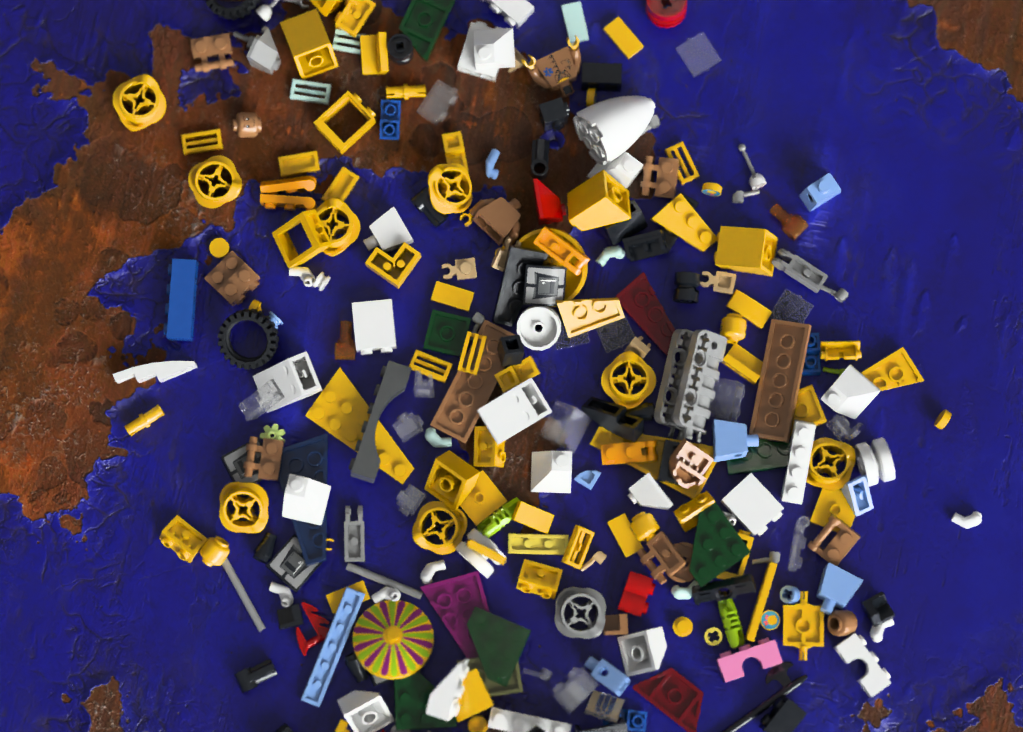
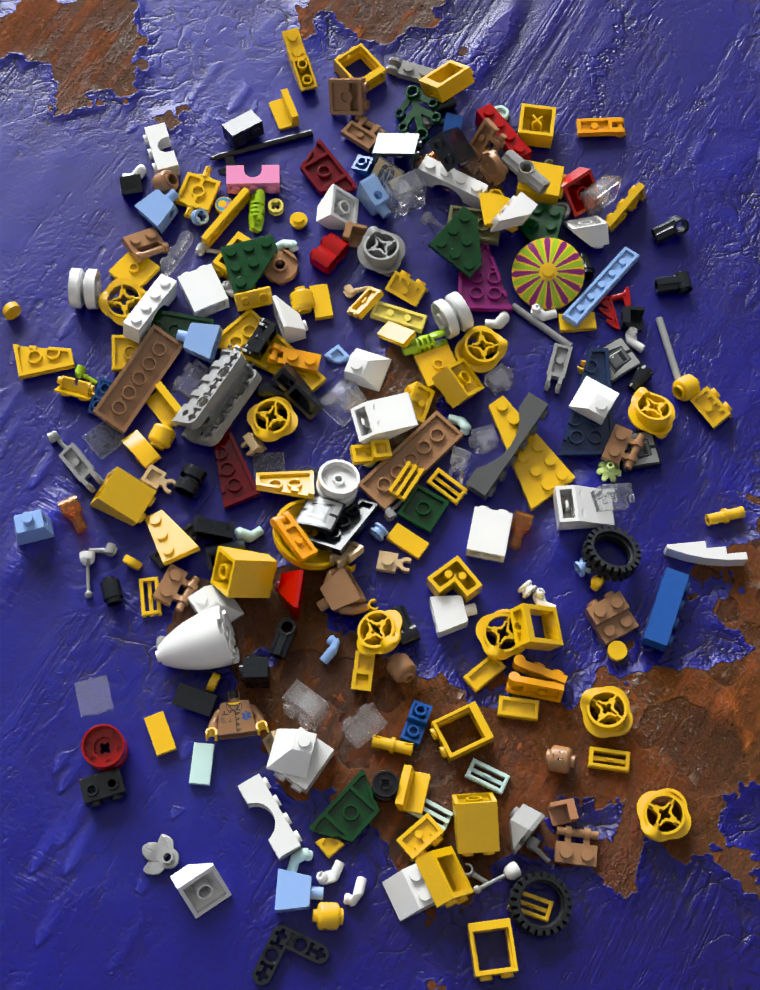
camera: 165 degrees left, 15 degrees down
yellow tile [466,539,506,565] -> none
black brick [497,335,524,367] -> none
medium nougat plate [637,531,687,584] -> none
slope [669,438,714,488] -> none
black piece [692,574,756,605] -> none
white slope [821,364,881,419] -> none
clear bracket [826,414,863,442] -> none
light blue slope [841,475,874,517] -> none
white arm [951,511,982,529] -> none
none -> black brick [100,576,123,607]
none -> clear brick [282,679,330,732]
none -> light blue bush [369,522,389,541]
none -> medium nougat head [387,653,416,683]
none -> nougat panel [547,798,579,827]

